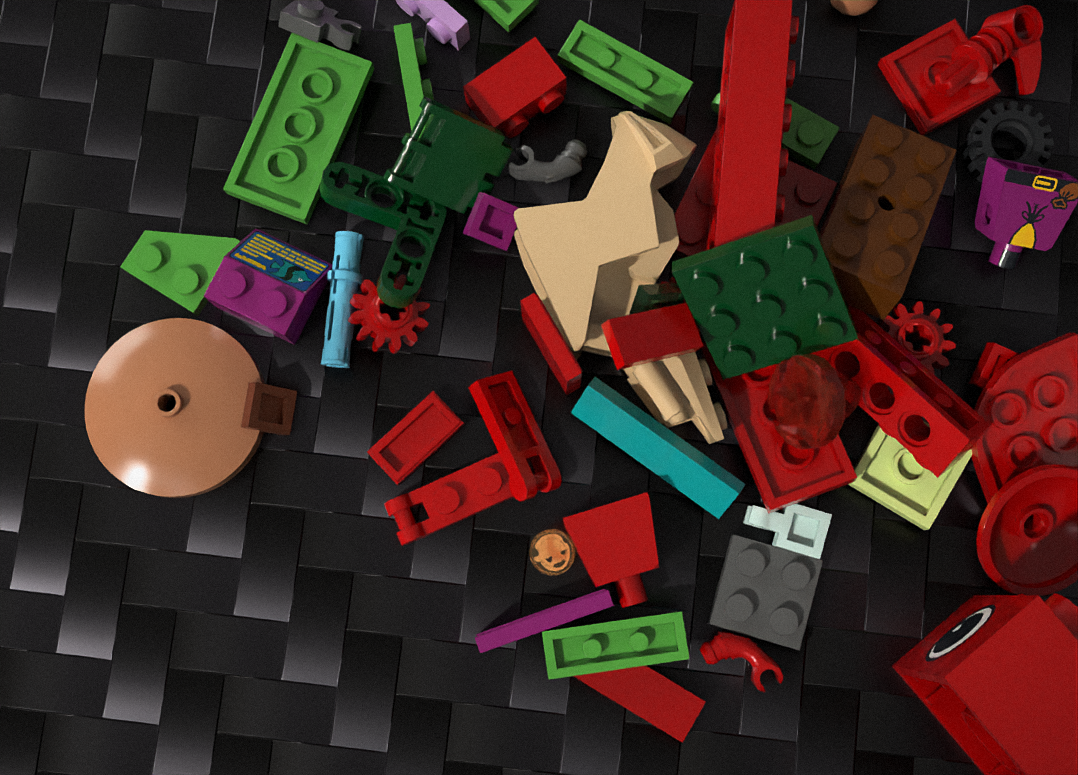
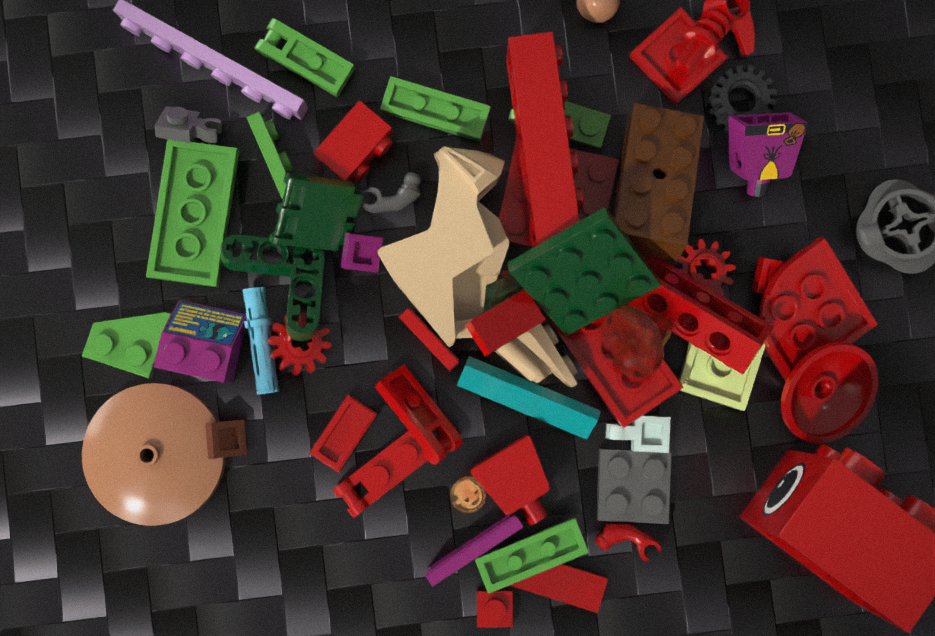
camera: 20 degrees left, 5 degrees up
none -> red plate [477,589,513,628]

